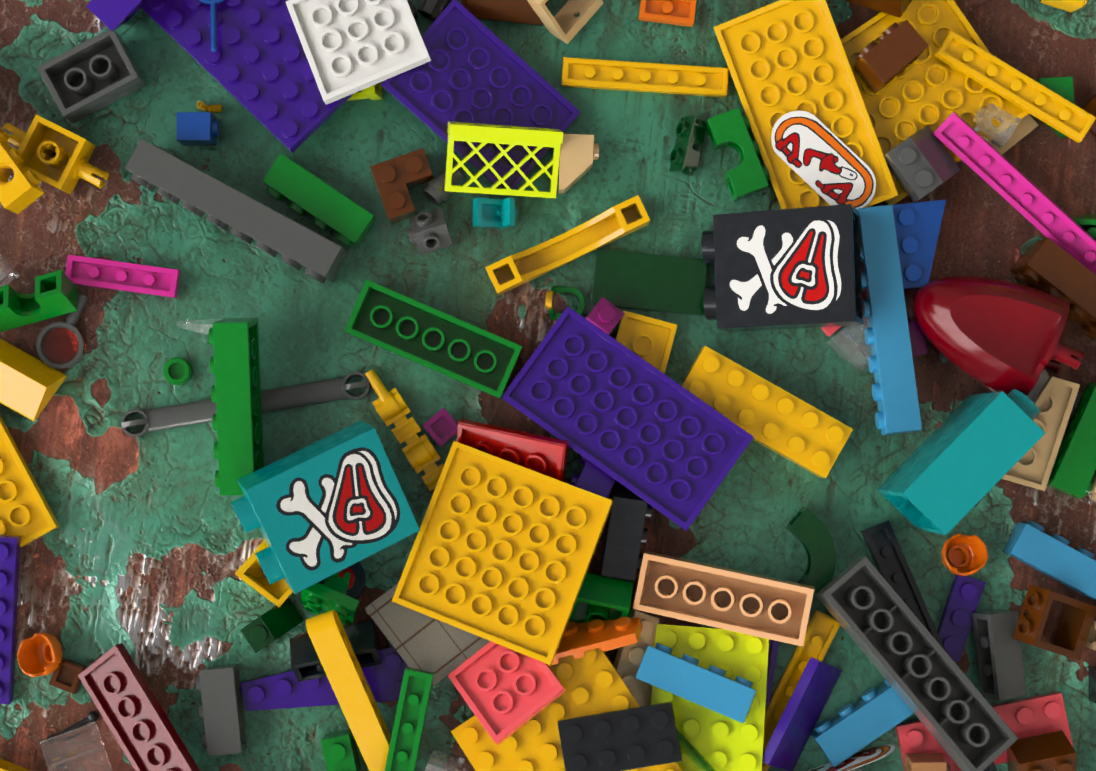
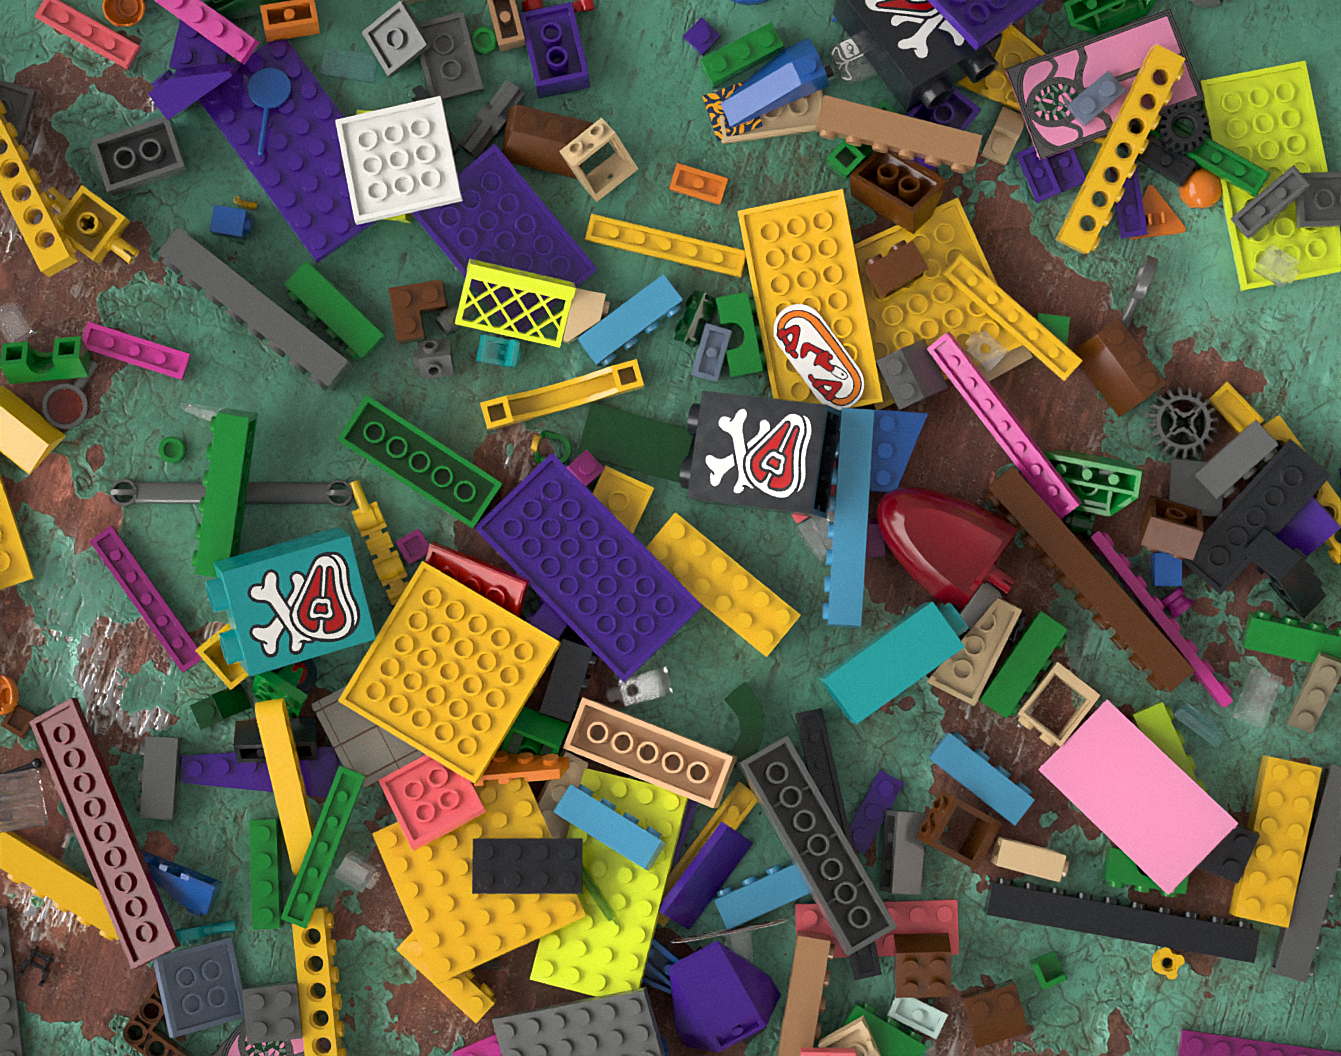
camera: 10 degrees right, 0 degrees up
orange hair [940,533,989,576] -> none
none -> magenta plate [89,526,203,673]
none -> dark azure brick [577,274,683,367]
none -> clear torso [607,667,673,707]
none -> sand blue plate [690,323,732,383]

